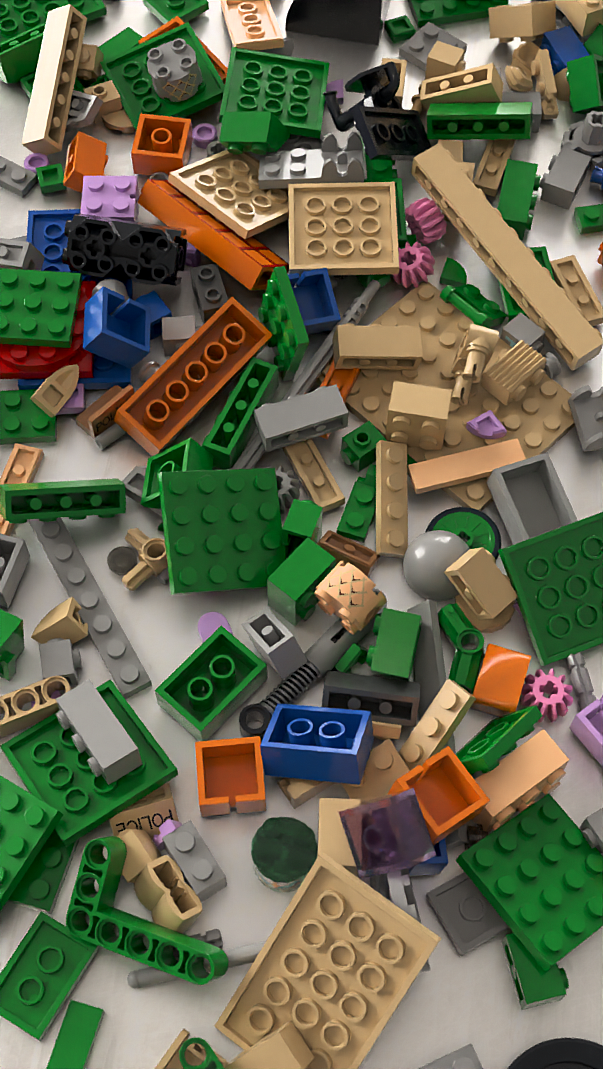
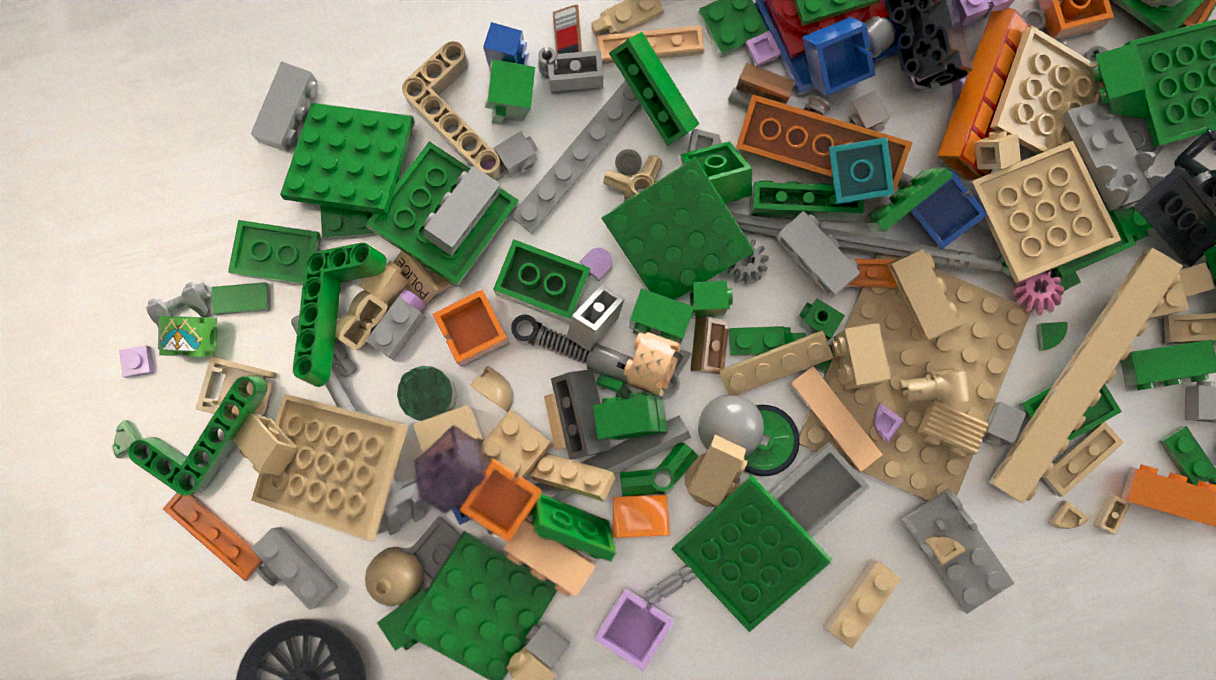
camera: 70 degrees right, 20 degrees up
tan plate [30,364,79,418] -> none
tan brick [31,596,88,644] -> none
blue brick [134,290,172,341] -> none
dark grey brick [190,263,228,324] -> none
lavender tile [192,123,218,148] -> none
blue brick [260,703,374,785] -> none
tan plate [282,438,345,513] -> none
bright pink gear [405,197,447,245] -> none
green plate [439,284,507,328] -> none
clear smoke plate [464,823,488,851] -> none
bright pink gear [520,668,573,722] -> none
light grey bush [543,352,562,379] -> none
none -> tan cylinder [365,547,424,606]
none -> teal brick [828,137,895,204]
none -> tan brick [975,130,1021,169]

